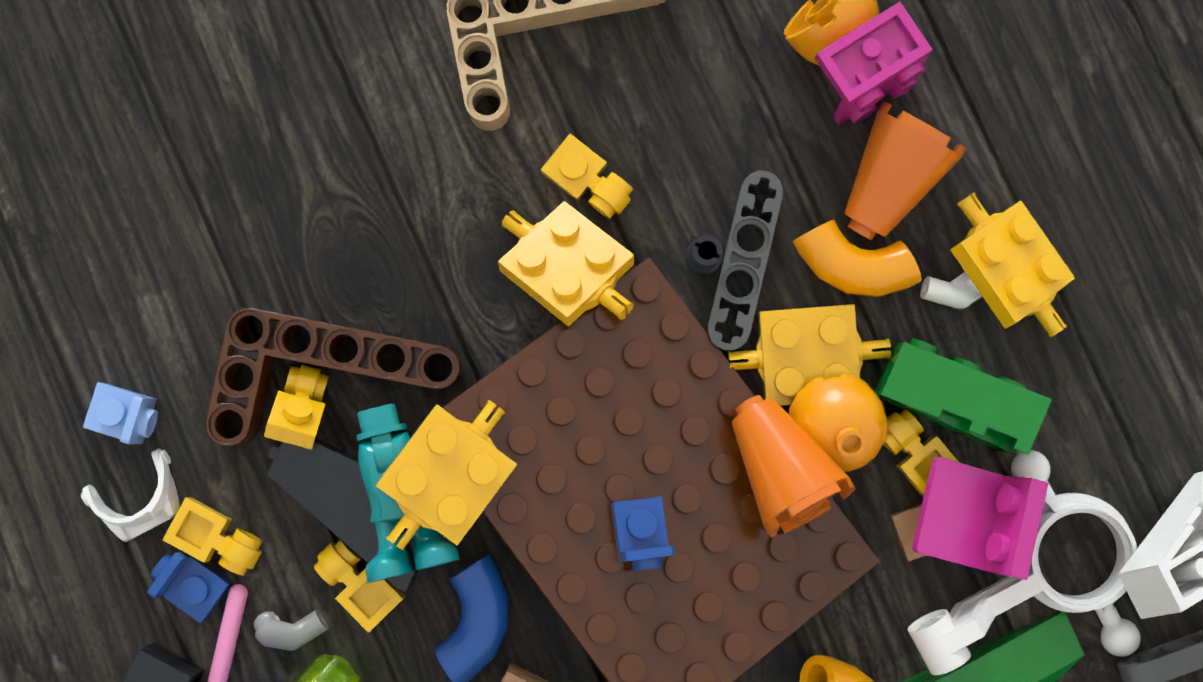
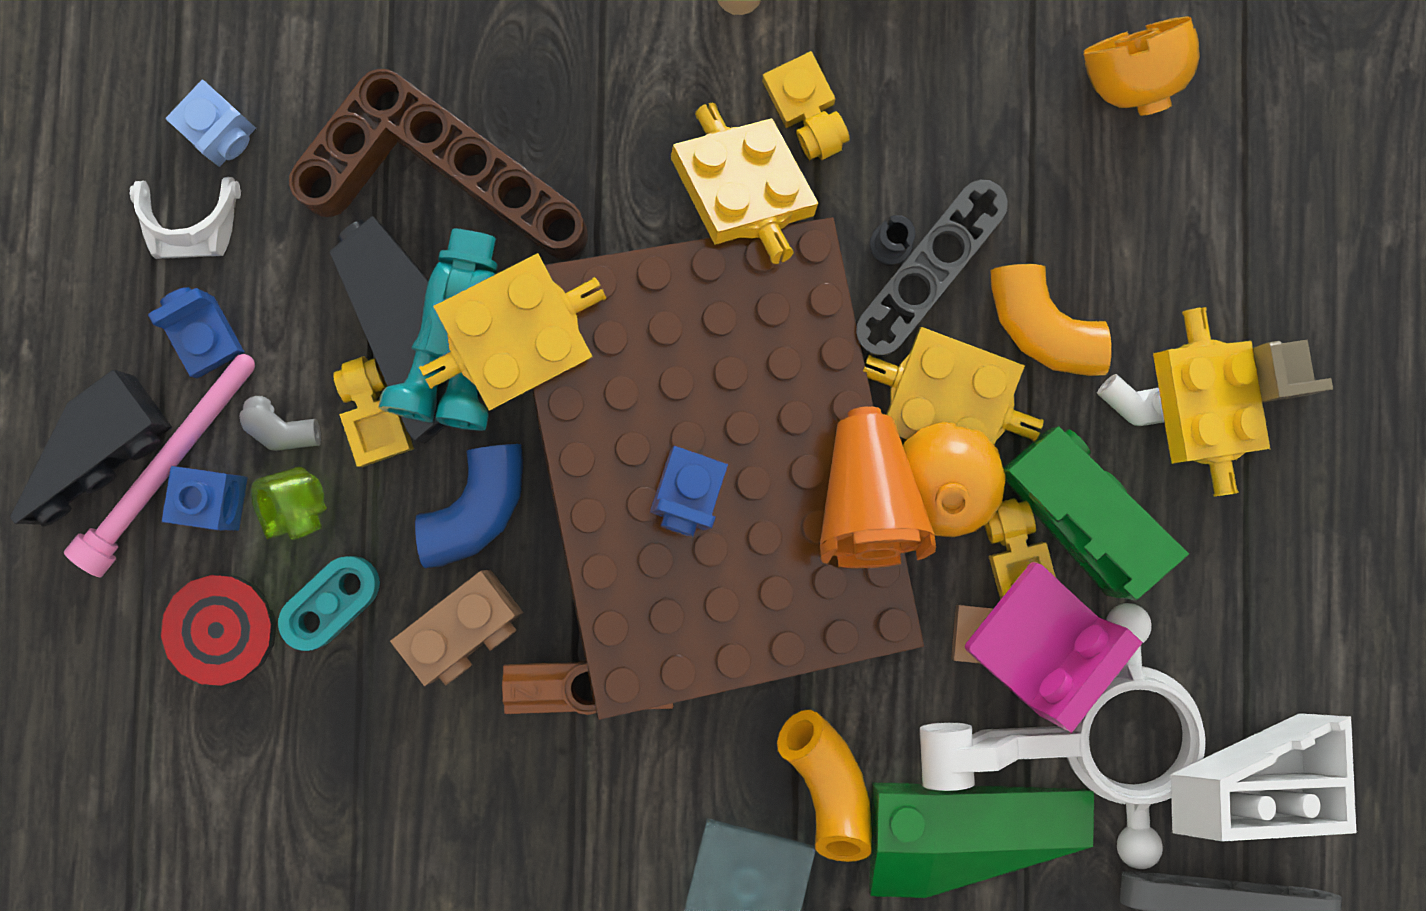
camera: 25 degrees right, 0 degrees up
yellow plate [162,497,262,576] -> none
yellow plate [264,364,329,450] -> none
dark pink bracket [815,2,933,125] -> none
orange cone [844,102,967,241] -> none
none -> dark tan panel [1253,339,1333,402]

